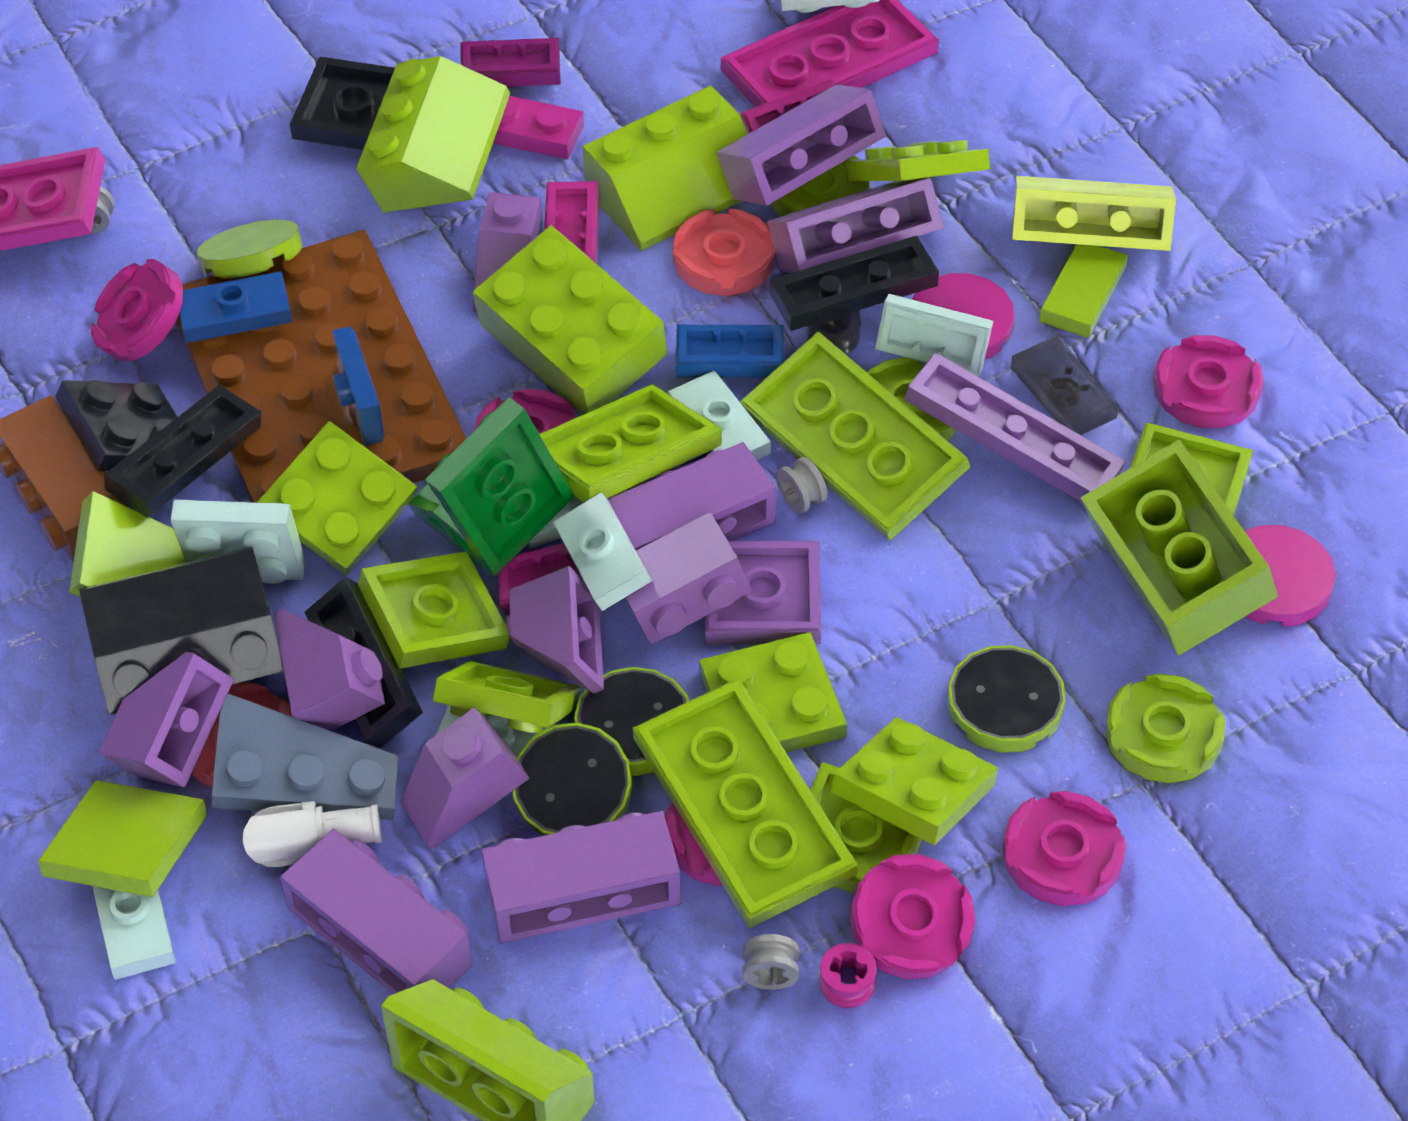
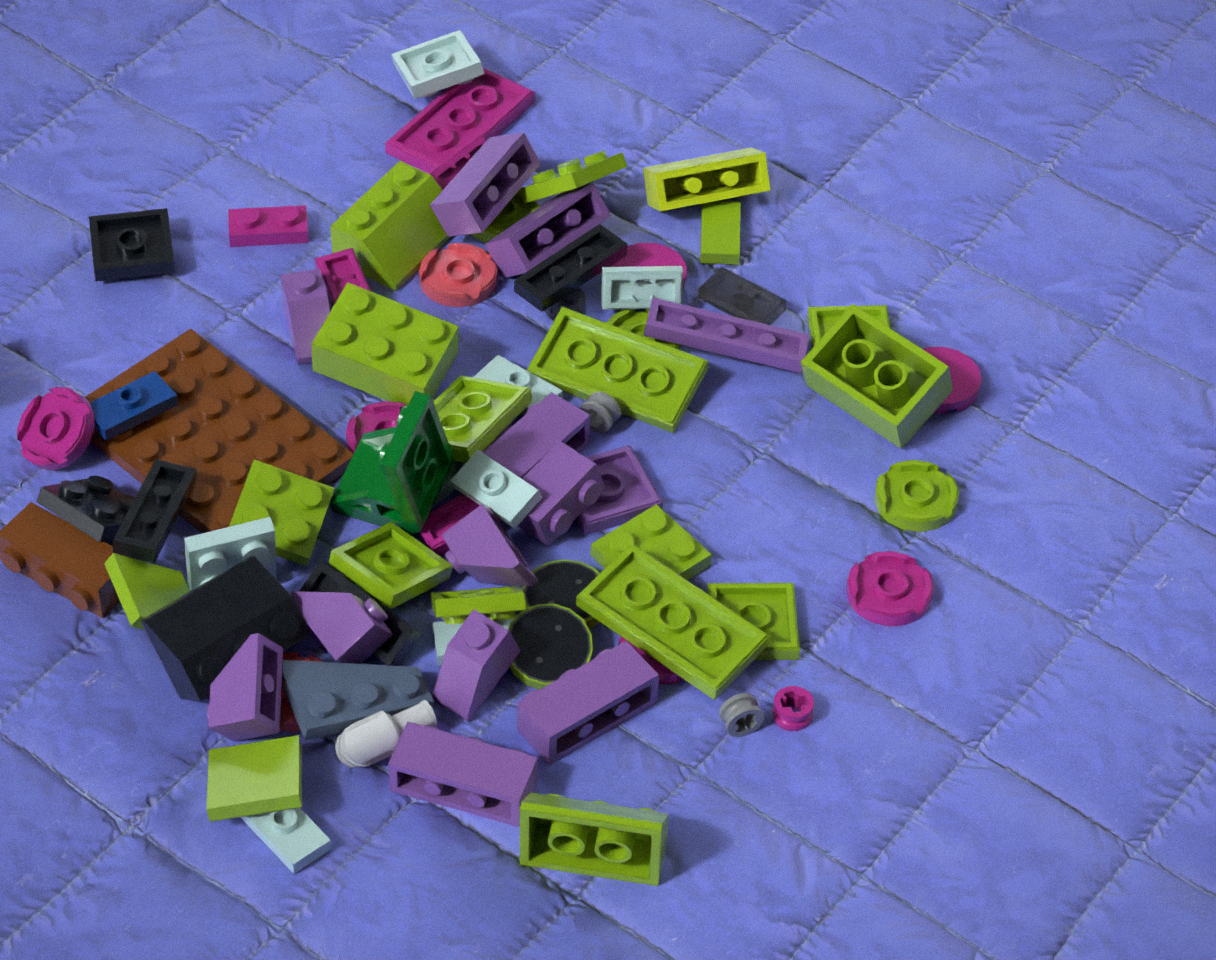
camera: 25 degrees left, 5 degrees down
lime tile [197,219,302,279] -> none
blue plate [332,326,385,446] -> none
lime slope [356,56,510,213] -> none
magenta plate [460,38,561,87] -> none
blue plate [676,324,784,378] -> none
lime plate [831,717,999,846] -> none
dark pink tile [849,854,976,980] -> none
black tile [947,645,1066,753] -> none
dark pink tile [1153,335,1264,428] -> none

